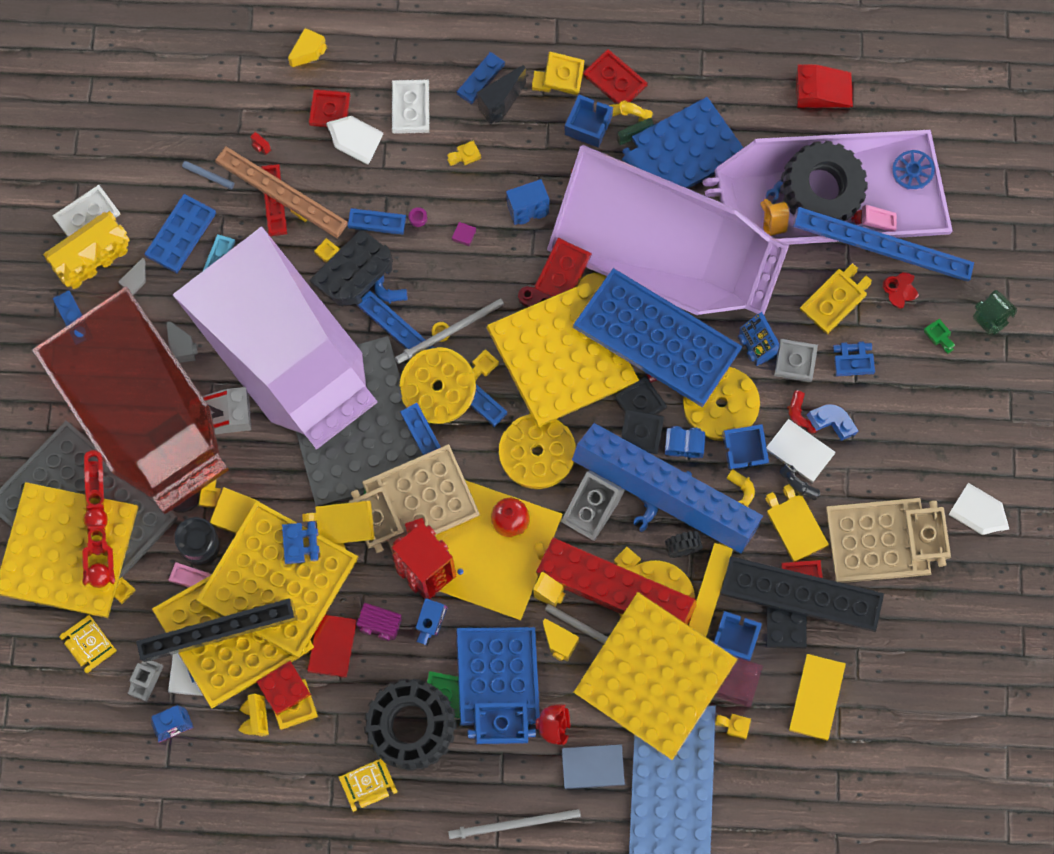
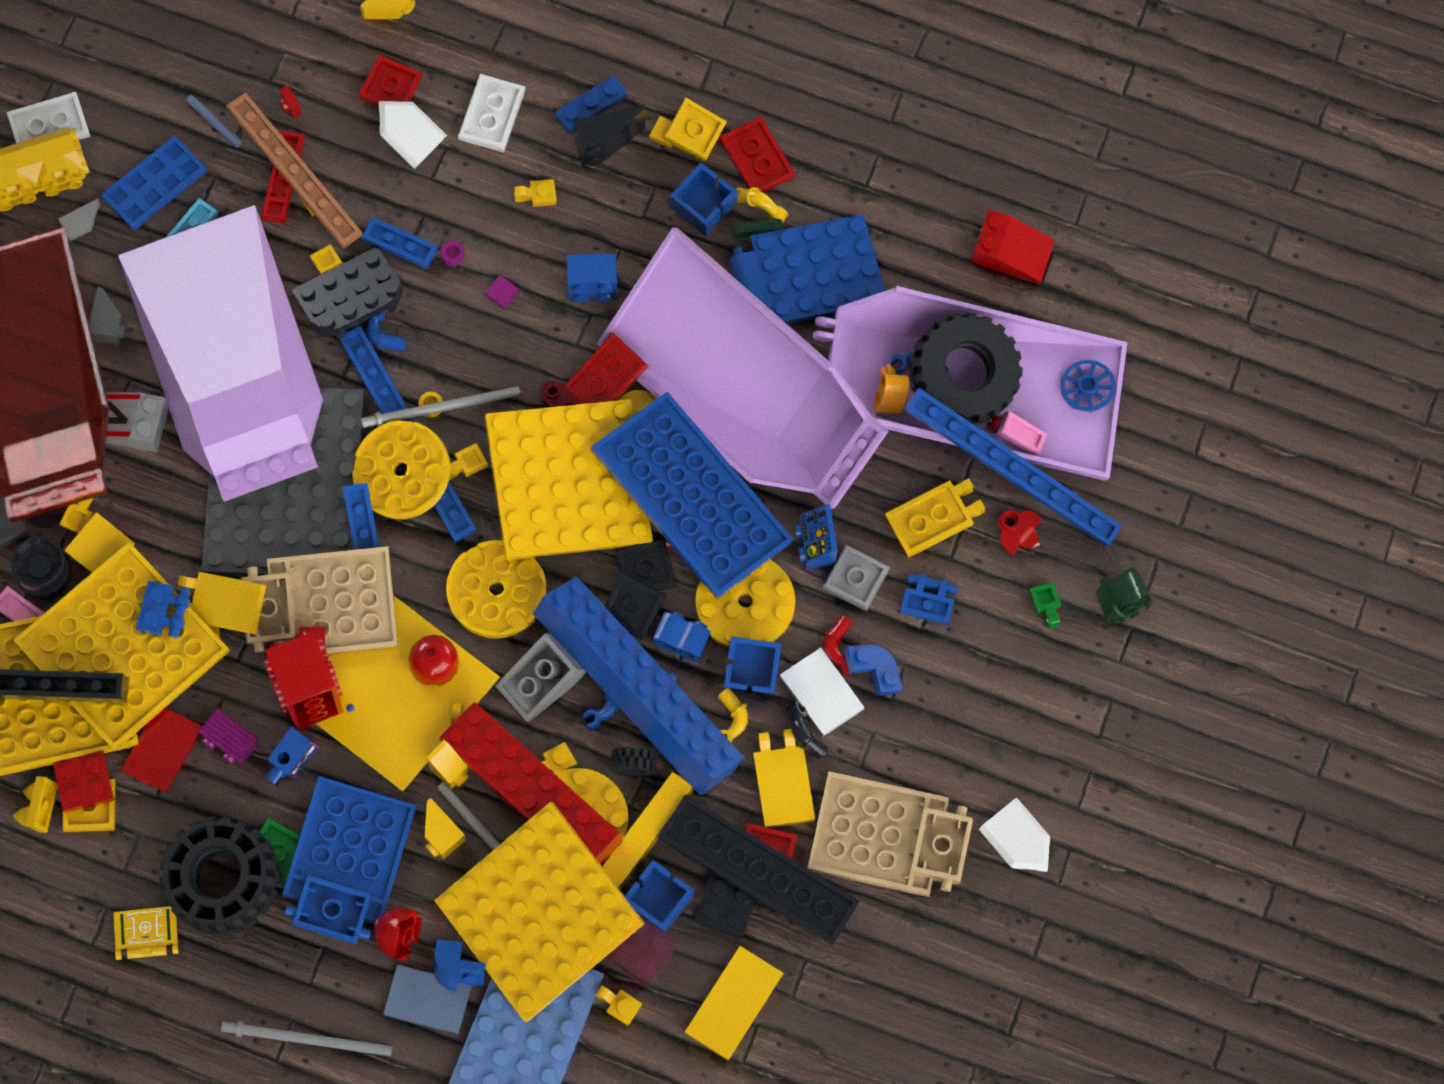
camera: 10 degrees right, 0 degrees up
none -> blue brick [433,939,486,991]

